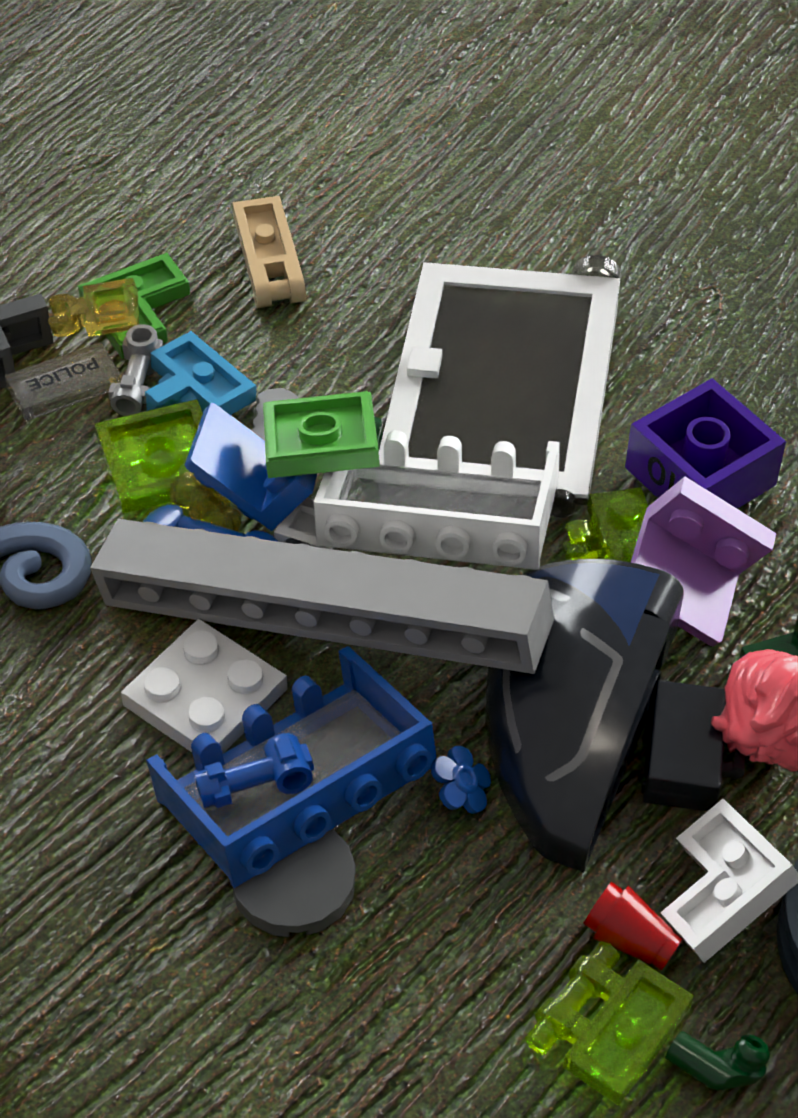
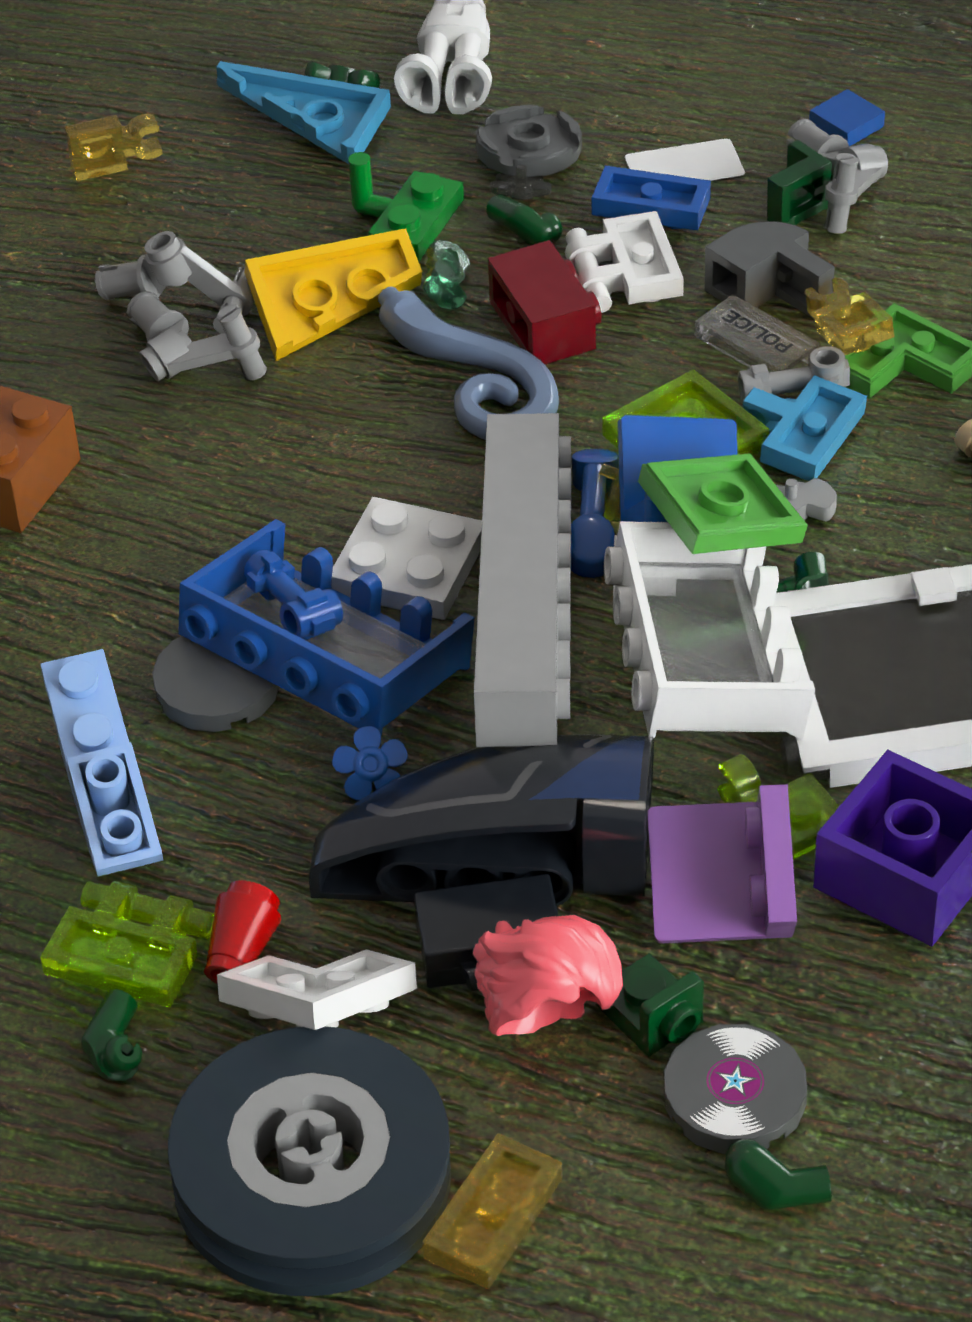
camera: 75 degrees right, 5 degrees down
none -> light blue slope [40,649,163,877]

